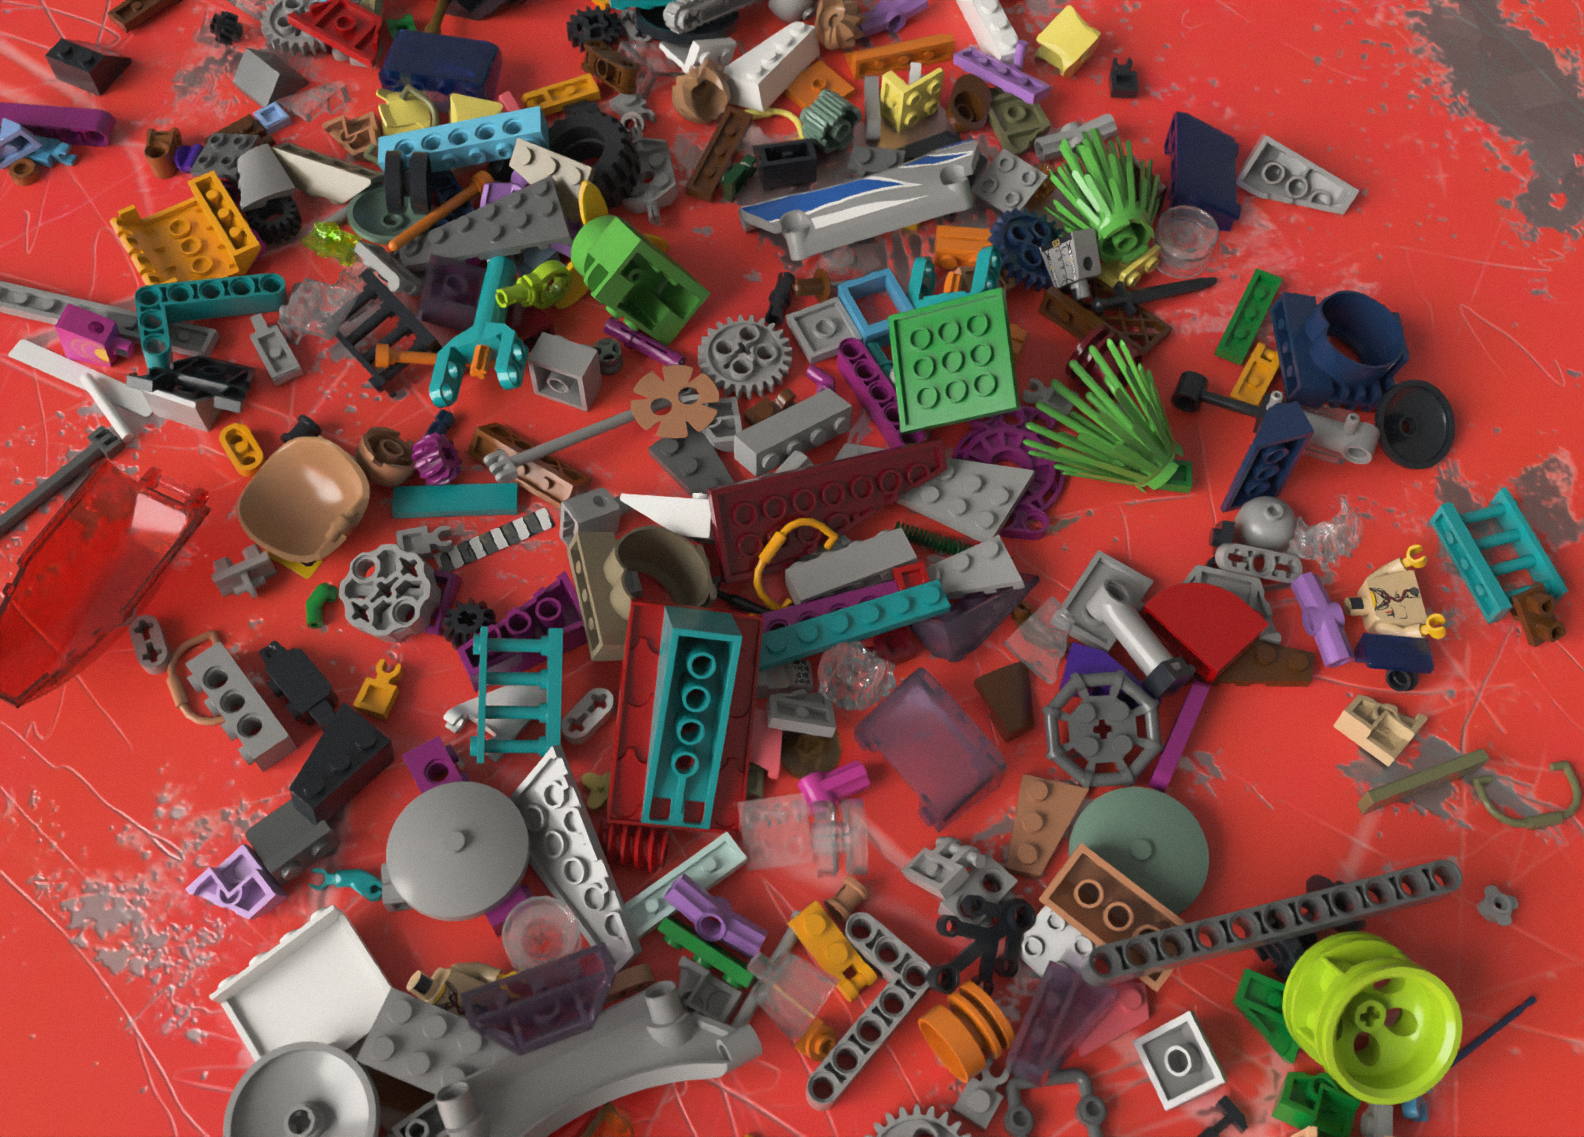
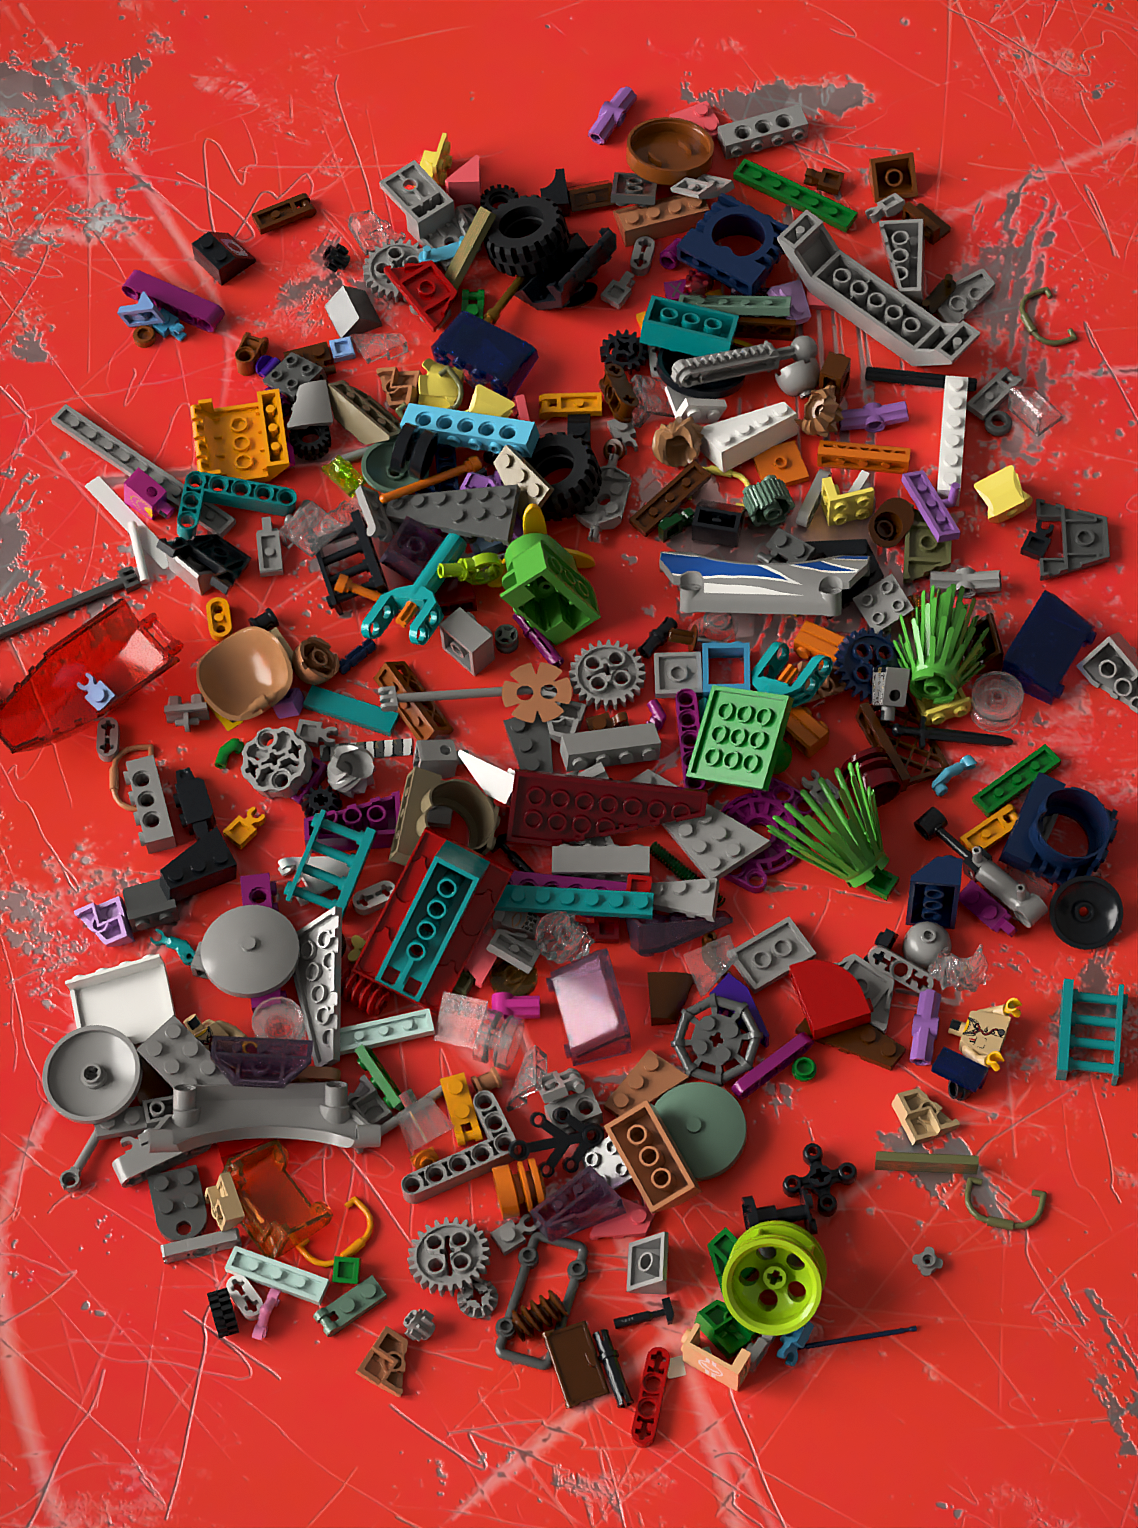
camera: 30 degrees right, 0 degrees up
magenta gear [411,432,462,485] -> none
medium lavender piece [663,873,768,960] -> none
light orange piece [753,518,838,611] -> none
dark grey beam [1080,860,1463,987] -> none
light grey piece [1086,579,1196,699] -> none
reddish brown hips [1511,581,1566,647] -> none
none -> light blue plate [77,673,118,714]
none -> medium lavender slope [273,688,305,719]
none -> light grey hair [327,744,377,798]
none -> clear slope [505,1045,547,1112]
none -> black gear [782,1143,857,1217]
none -> green plate [792,1057,817,1082]
none -> medium azure arm [932,755,977,797]
none -> magenta hinge [959,880,1018,937]
none -> dark grey wing [1036,499,1110,581]

